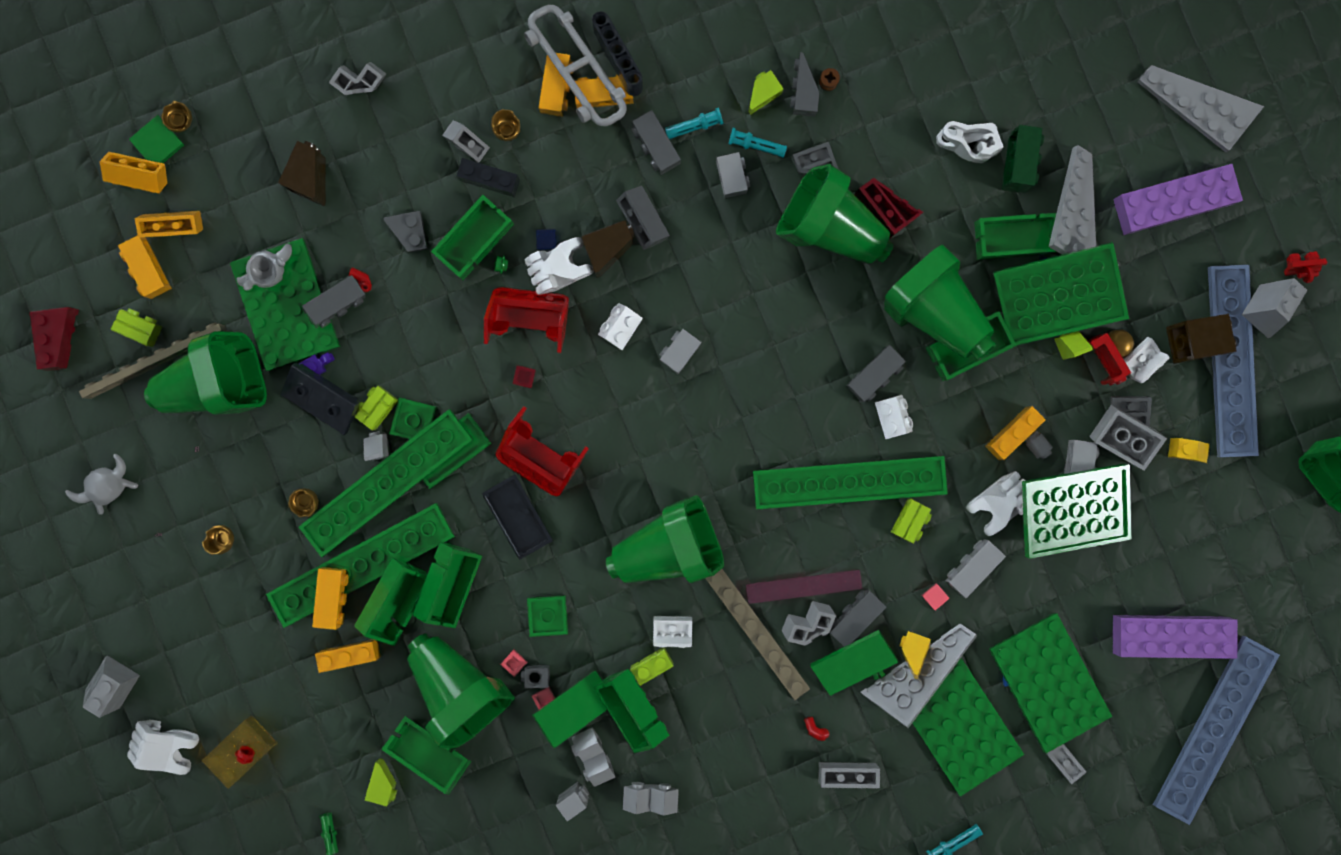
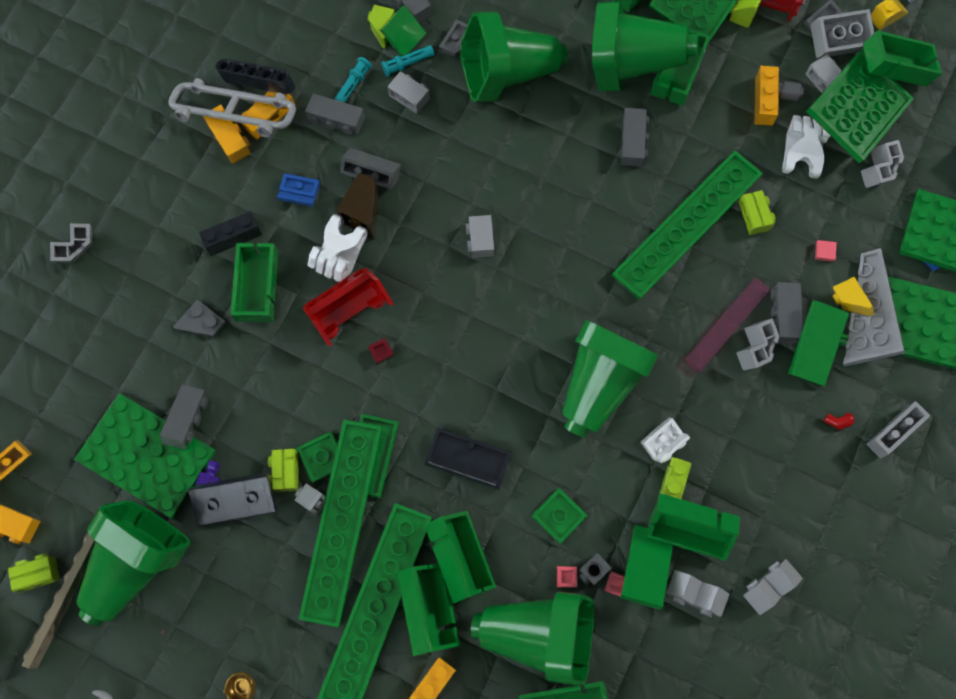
camera: 30 degrees left, 15 degrees down
light grey piece [237,243,292,291] -> none
dark brown slope [278,141,326,206] -> none
pearl gold hair [288,488,319,517] -> none
light orange brick [312,567,349,630] -> none
red arm [348,267,372,292] -> none
light grey slope [442,120,490,163] -> none
pearl gold hair [491,109,520,141] -> none
green plate [494,255,508,274] -> none
red windscreen [496,406,589,496] -> none
clear blue tile [536,229,556,250] -> none
light grey brick [556,782,589,821] -> none
white bracket [598,303,643,350] -> none
dark tan plate [706,569,810,700] -> none
dark red wedge [854,178,923,239] -> none
white bracket [875,395,913,439] -> none
light grey brick [945,539,1006,598] -> none
none -> blue plate [277,173,320,207]
none -> green tile [380,5,426,57]
none -> light grey brick [861,140,904,188]
none -> green piece [863,30,942,87]

